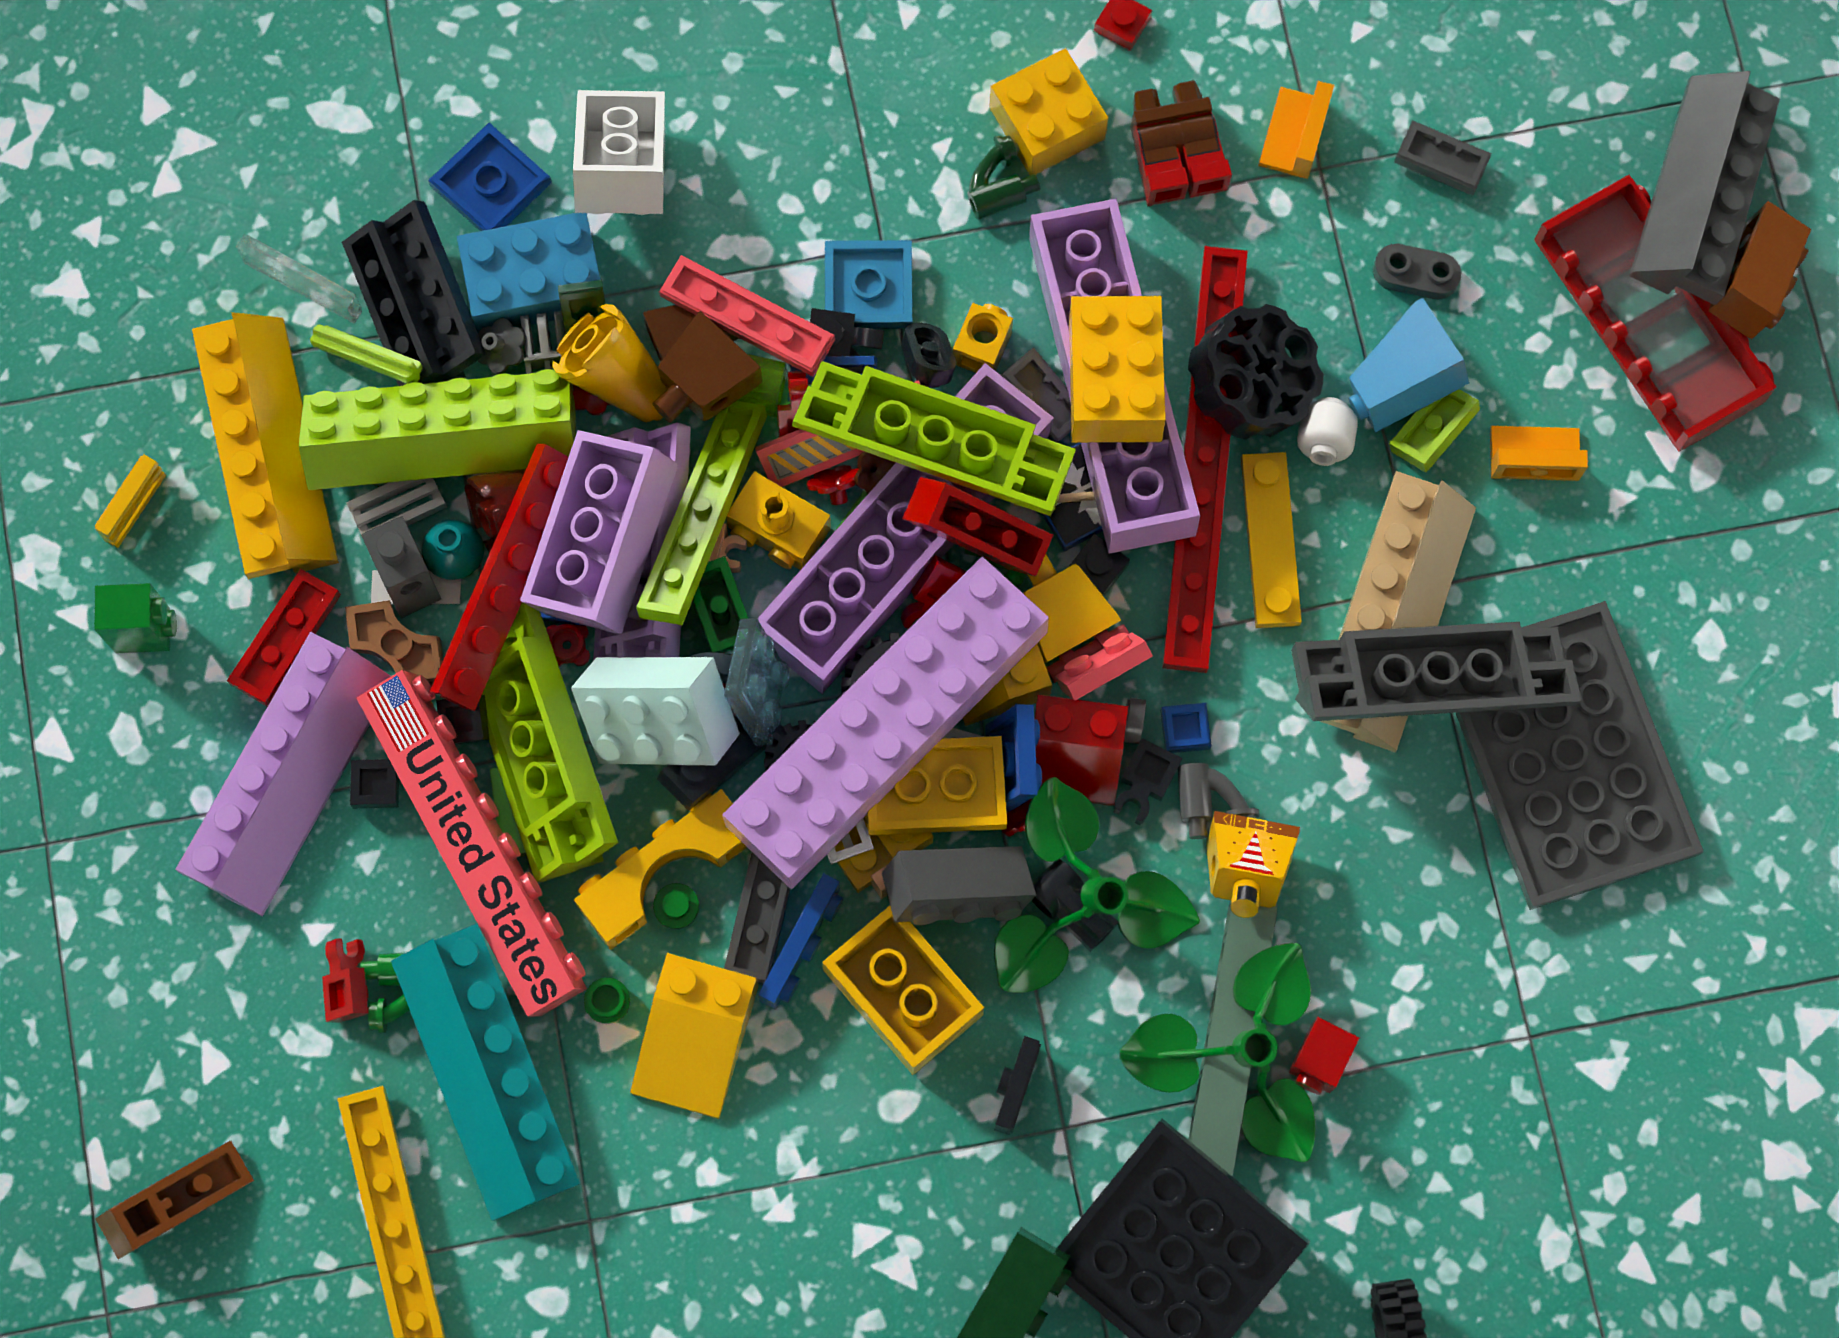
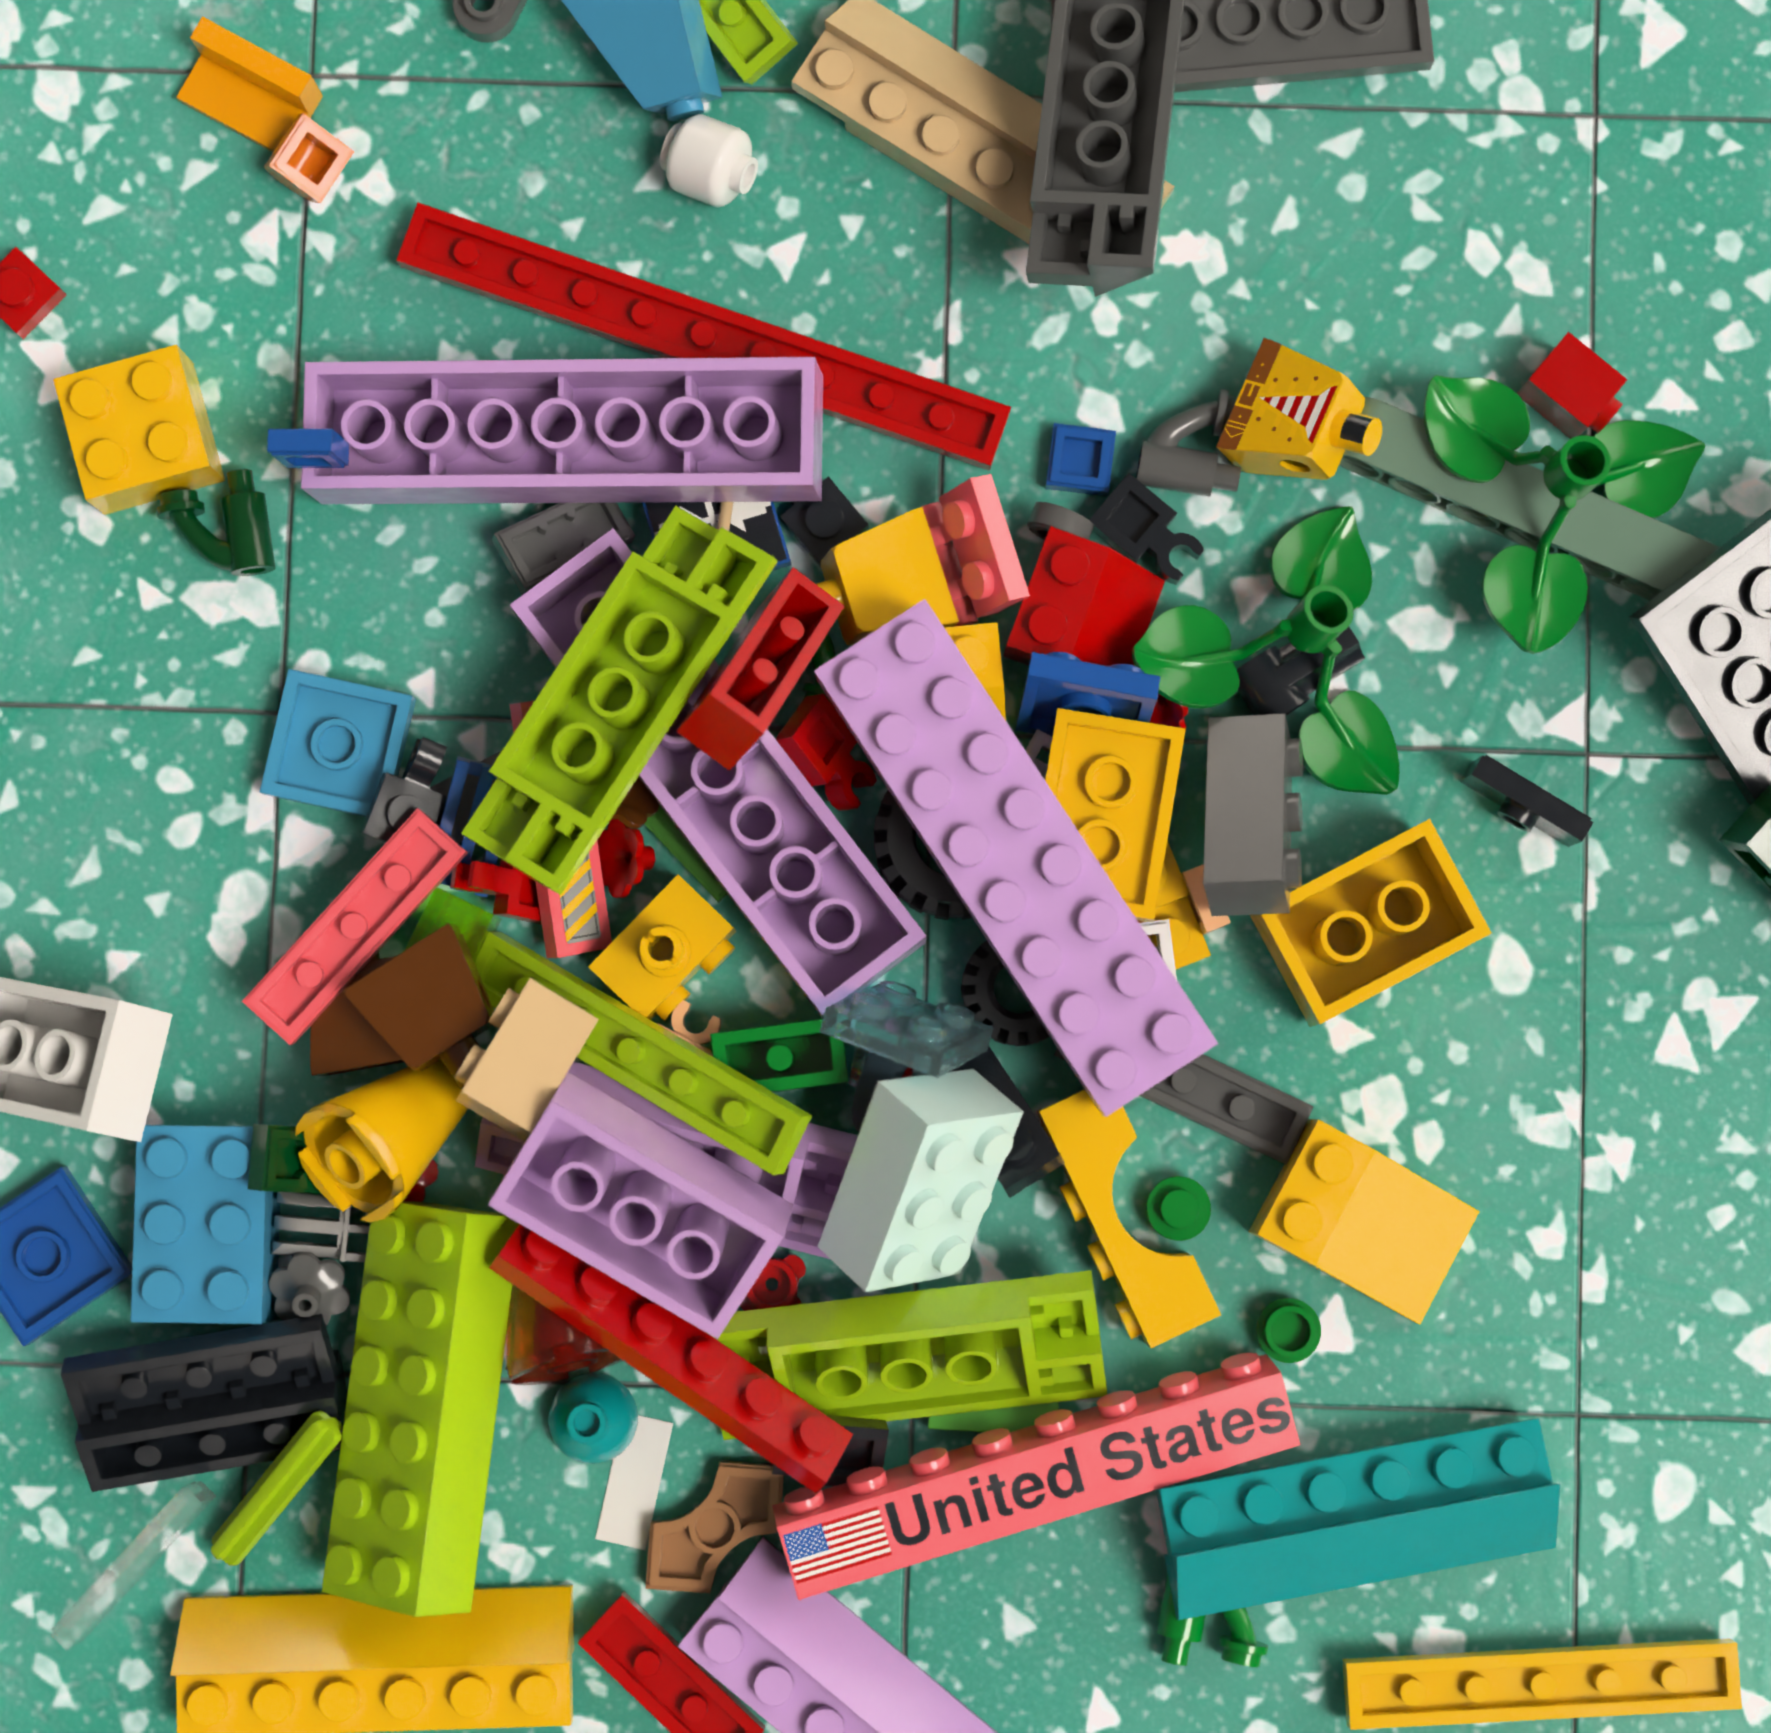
camera: 75 degrees left, 10 degrees up
red plate [322,938,369,1023] -> none
white tile [346,478,447,535] -> none
black plate [350,759,399,809] -> none
dark grey torso [361,516,442,618] -> none
blue plate [758,873,844,1010] -> none
black plate [901,323,956,388] -> none
yellow brick [953,302,1013,373] -> none
yellow brick [1069,296,1166,443] -> none
hips [1130,80,1232,206] -> none
black connector [1188,304,1324,440] -> none
yellow plate [1241,452,1302,628] -> none
none -> brick [264,113,355,203]
none -> blue tile [267,429,349,468]
none -> tan brick [454,978,599,1141]

